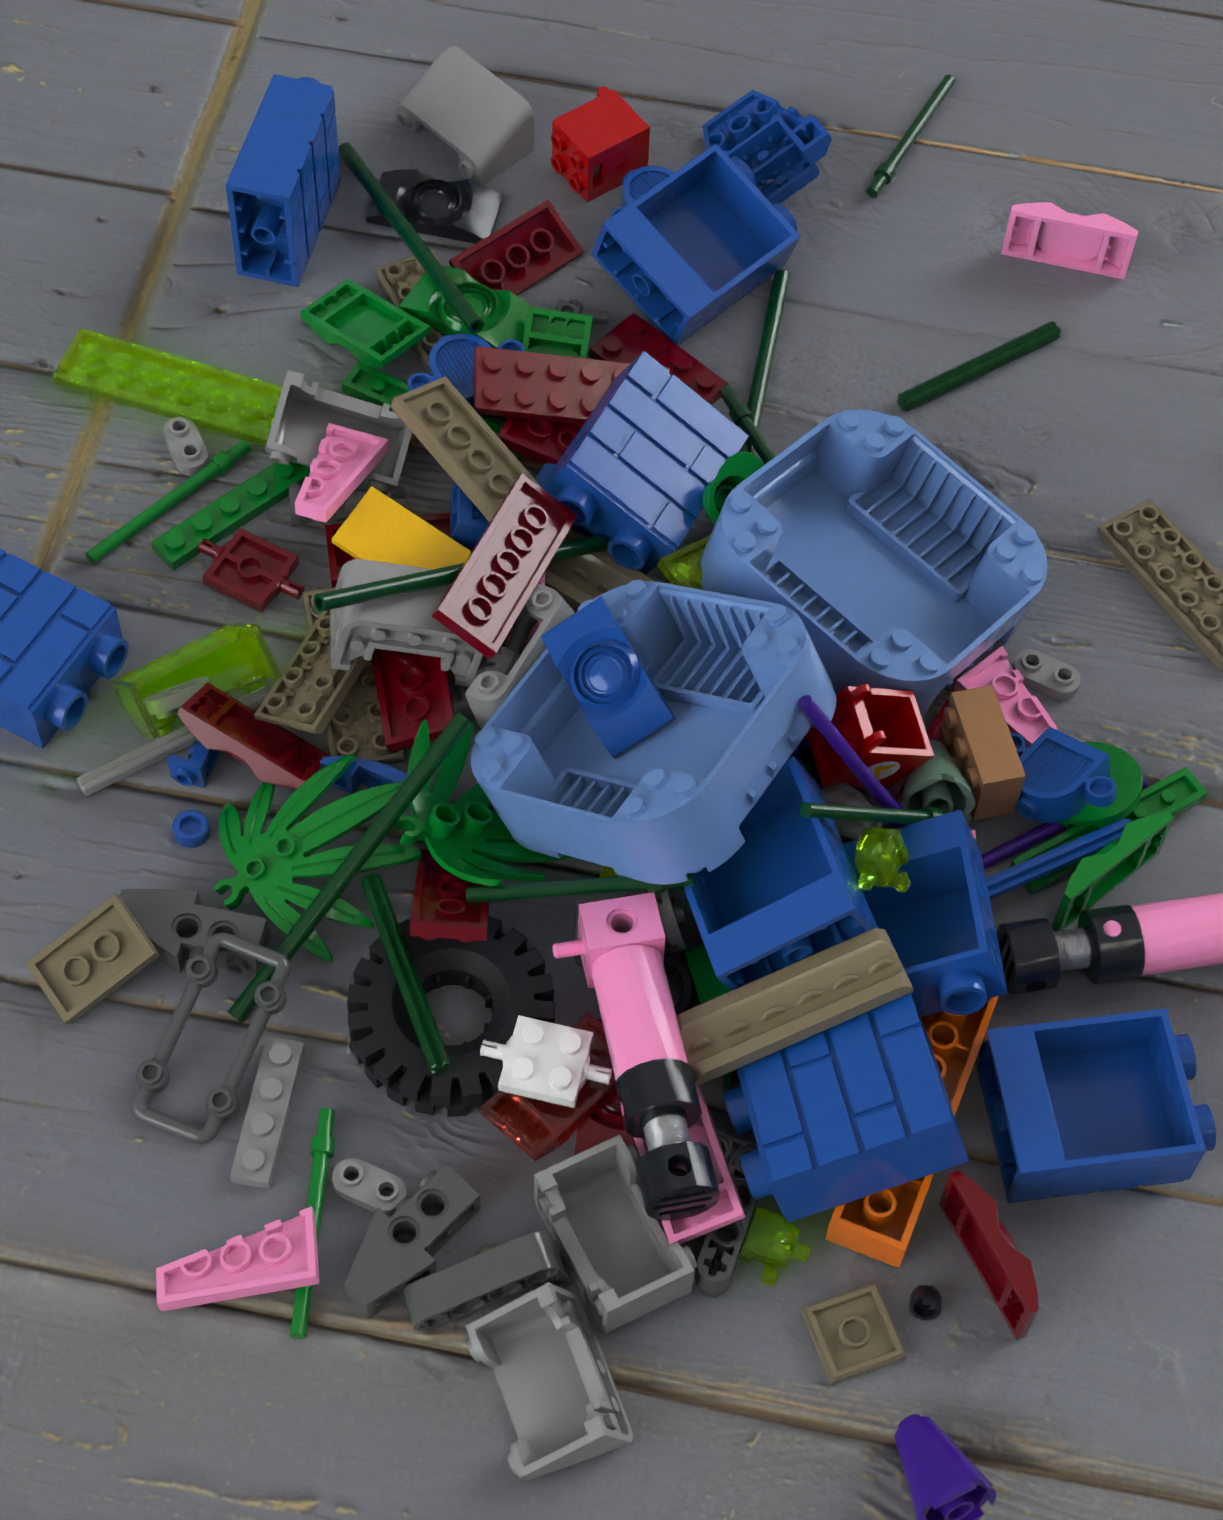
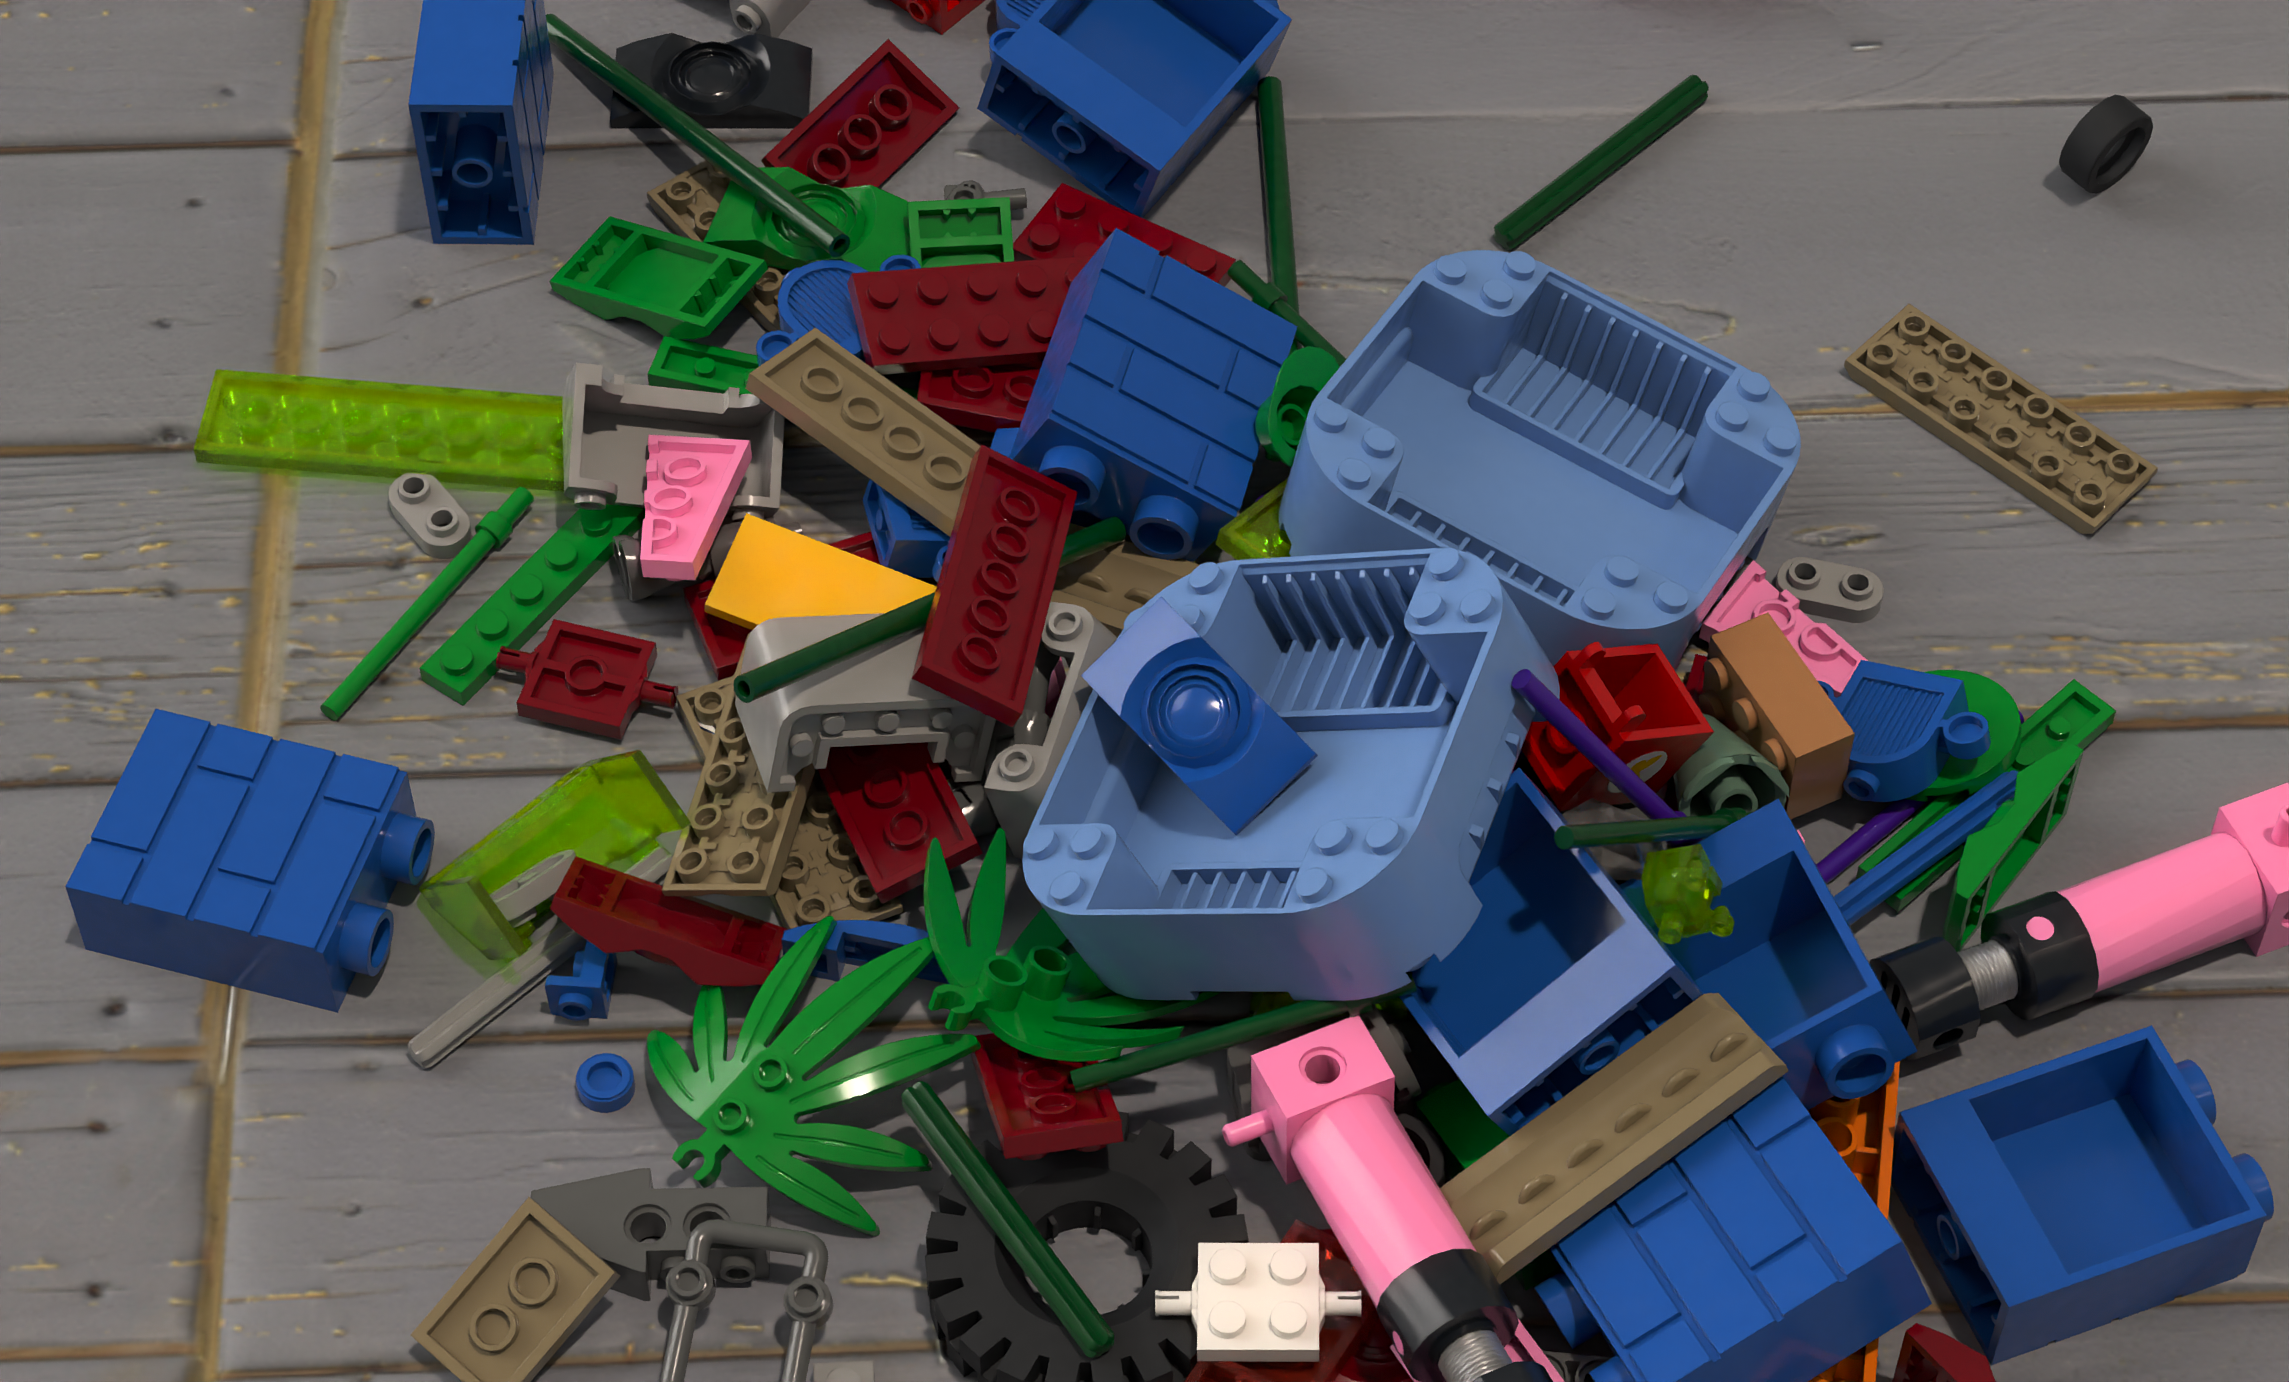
camera: 10 degrees left, 5 degrees down
dark green piece [228,712,472,1023] -> none

